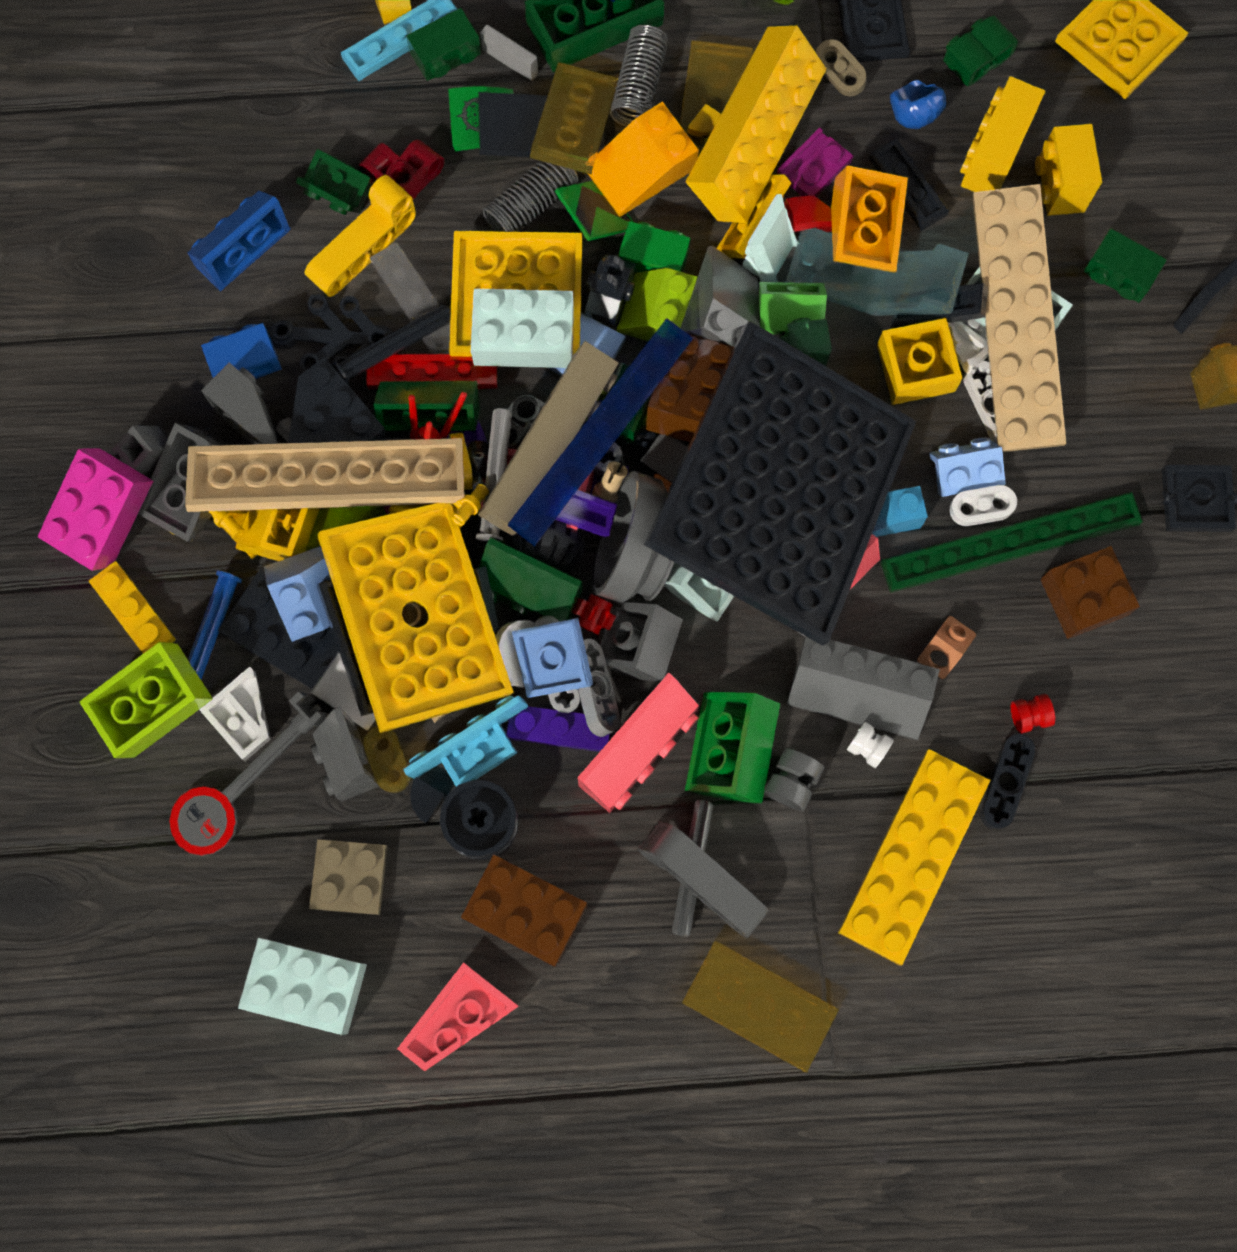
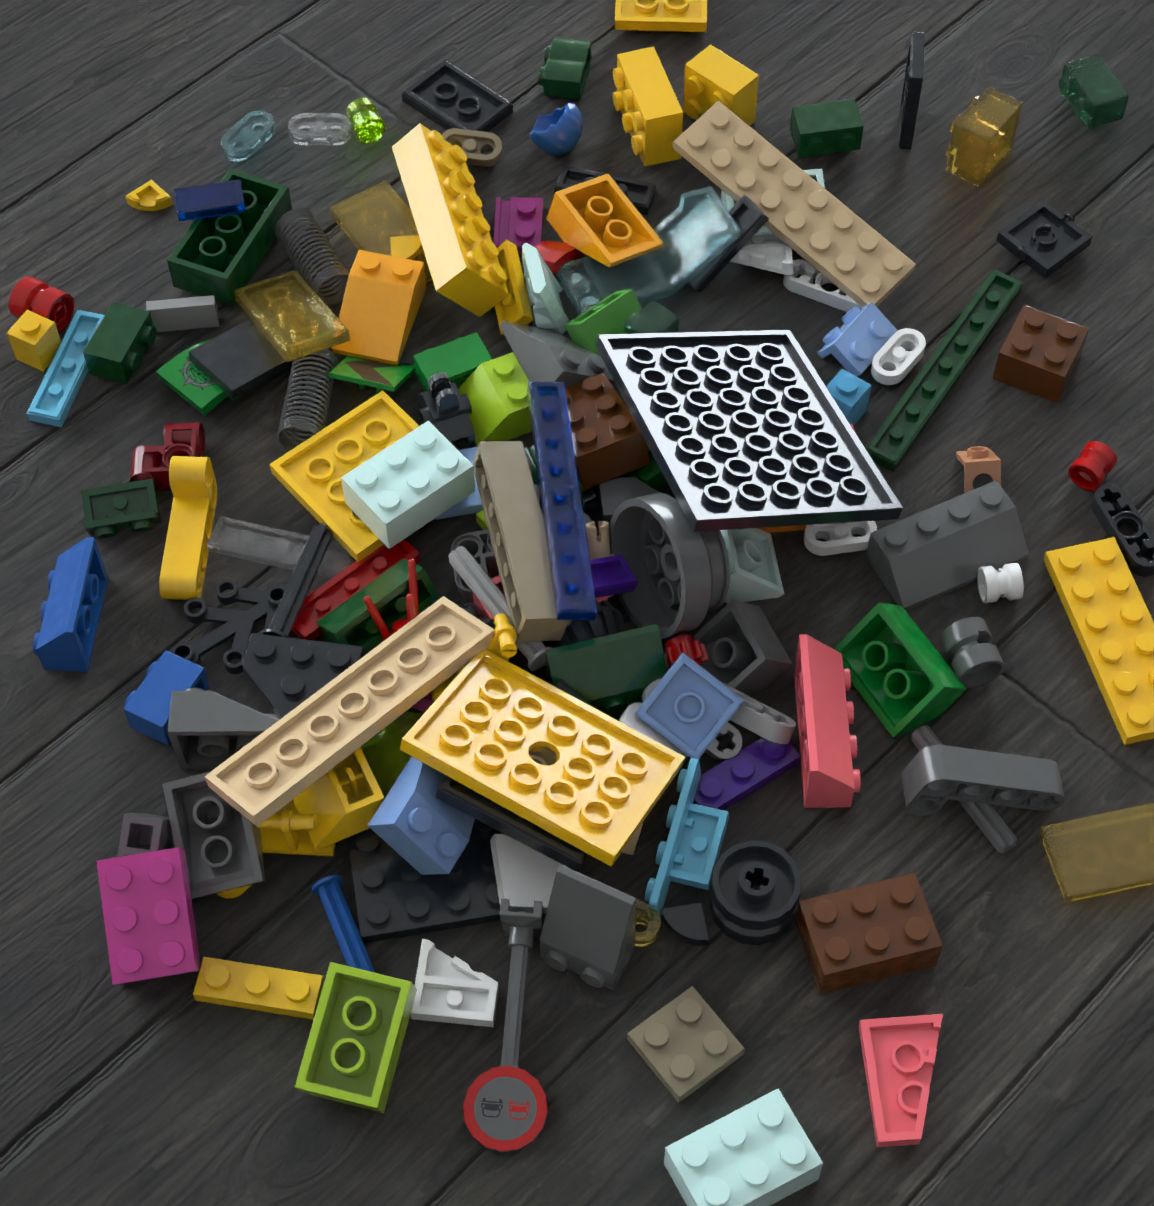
camera: 40 degrees left, 20 degrees down
yellow brick [877,318,962,405] -> none

